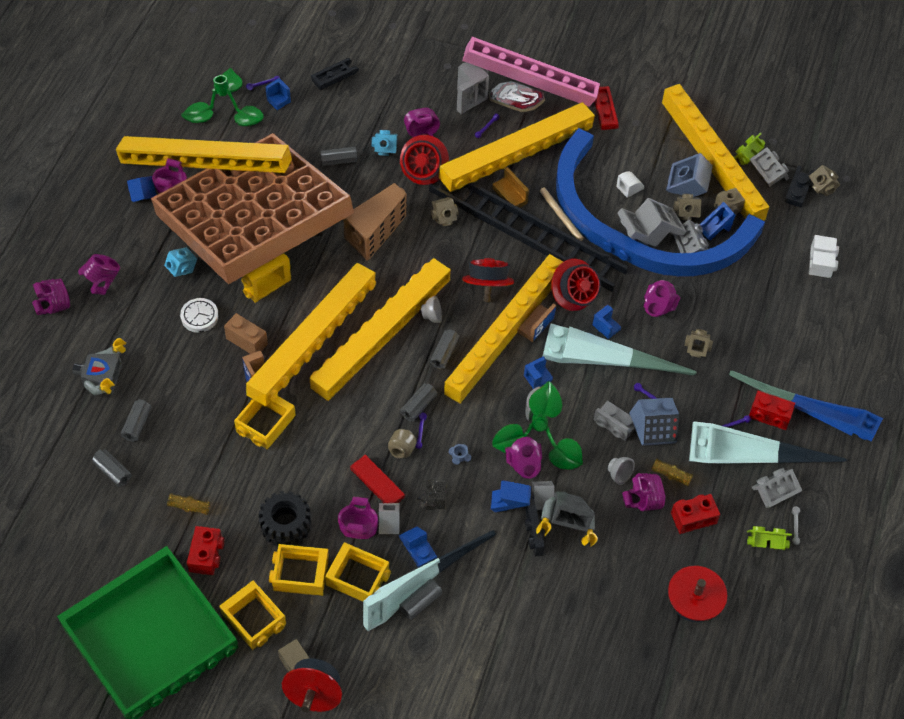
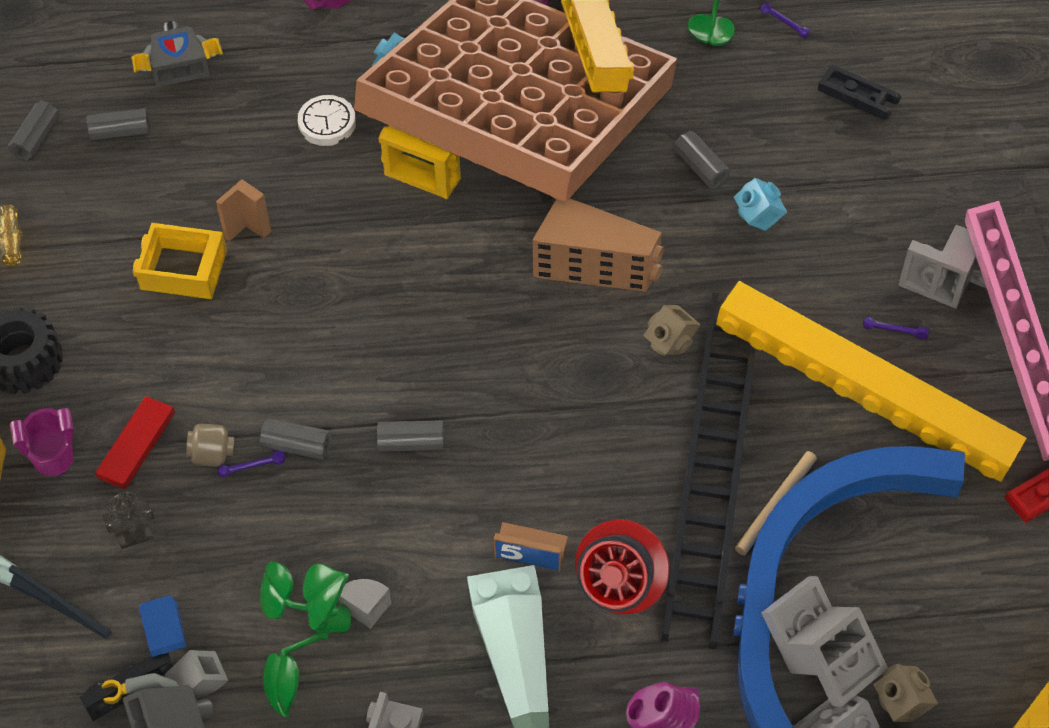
camera: 70 degrees right, 0 degrees up
medium nougat brick [224,313,268,354] -> none
yellow brick [246,263,376,406] -> none
blue panel [266,78,291,110] -> none
yellow brick [310,258,451,401] -> none
light grey brick [379,503,400,534] -> none
blue slope [399,526,437,568] -> none
red piece [400,135,449,185] -> none
magenta piece [404,108,440,137] -> none
light grey piece [421,296,442,323] -> none
yellow brick [444,254,563,404] -> none
sand blue plate [449,444,471,465] -> none
piece [462,258,514,302] -> none
shield [489,81,545,112] -> none
pearl gold panel [492,167,529,208] -> none
magenta piece [505,437,542,479] -> none
blue panel [524,356,553,389] -> none
blue panel [593,305,621,339] -> none
white brick [616,171,644,198] -> none
sand blue slope [666,153,713,197] -> none

